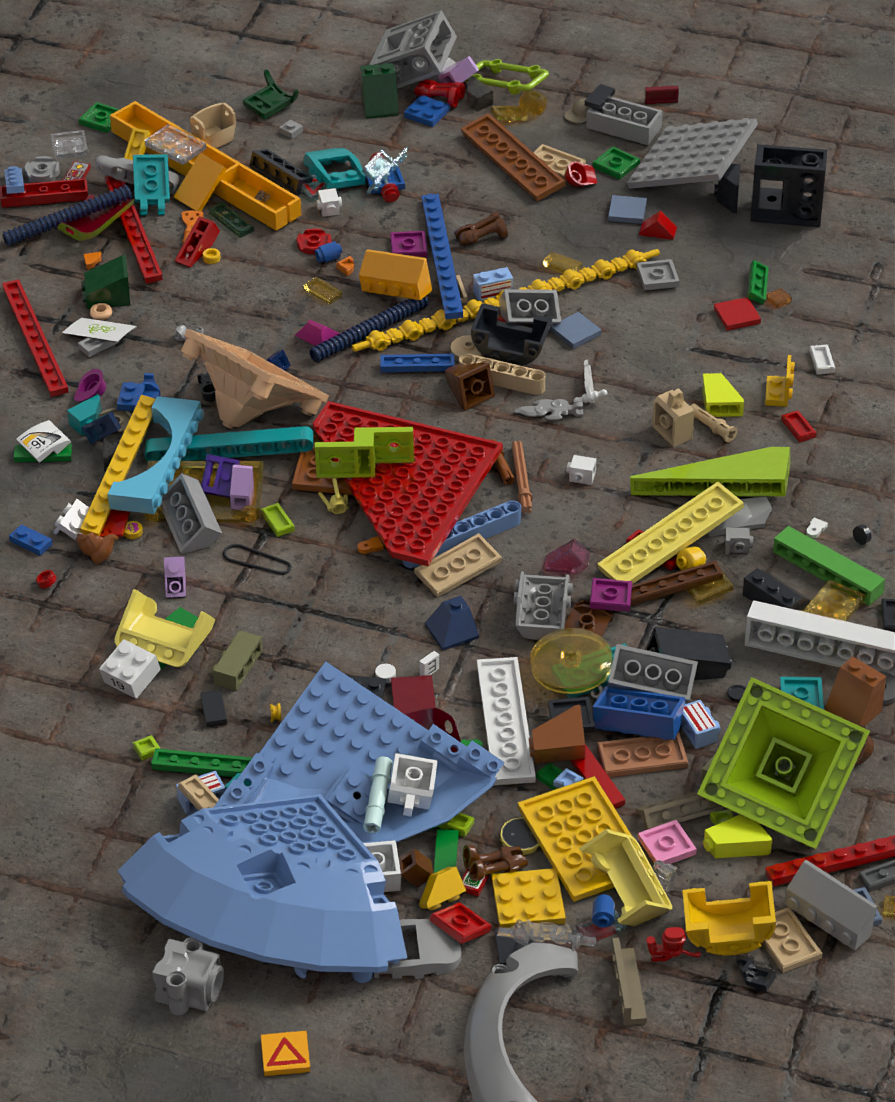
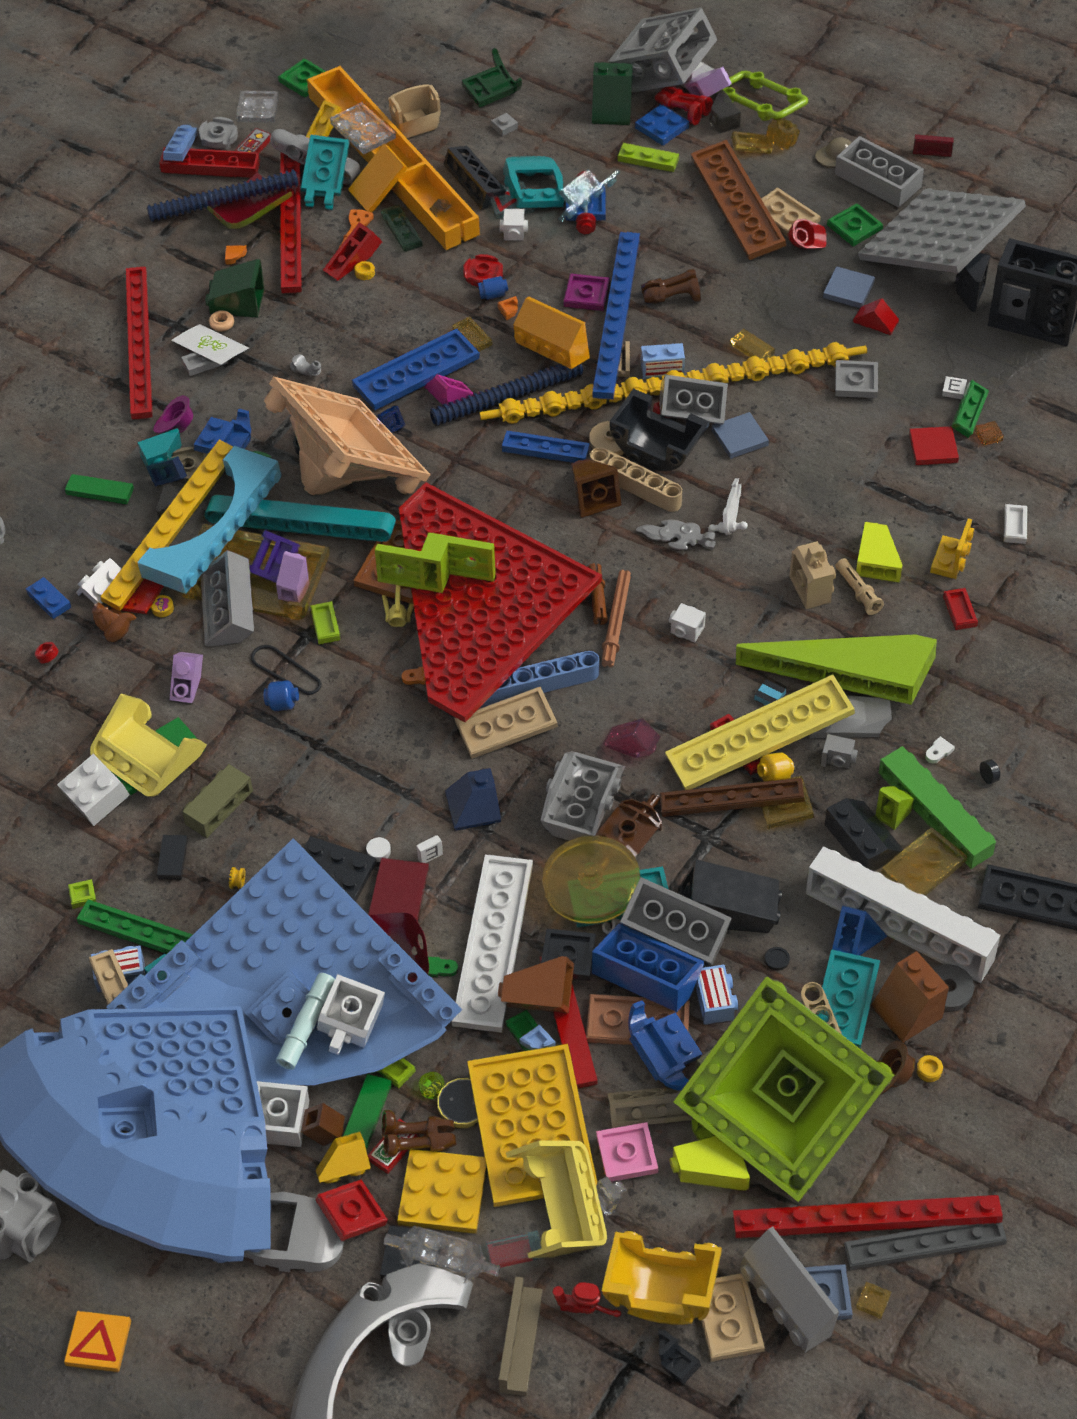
camera: 15 degrees right, 10 degrees up
white slope [16,420,71,463] -> none
black tile [584,84,615,110] -> none
magenta tile [589,578,632,612] -> none
blue brick [592,895,615,928] -> none
none -> blue head [263,680,299,711]
none -> blue plate [352,329,480,410]
none -> light grey piece [389,1309,431,1366]
none -> clear neon green tile [419,1072,445,1099]
none -> lime plate [618,143,679,172]
none -> blue plate [628,1000,702,1091]
none -> tile [754,679,786,705]
none -> blue slope [832,905,887,956]
none -> lime slope [876,786,914,830]
none -> yellow tile [916,1055,943,1082]
none -> white tile [942,376,967,399]

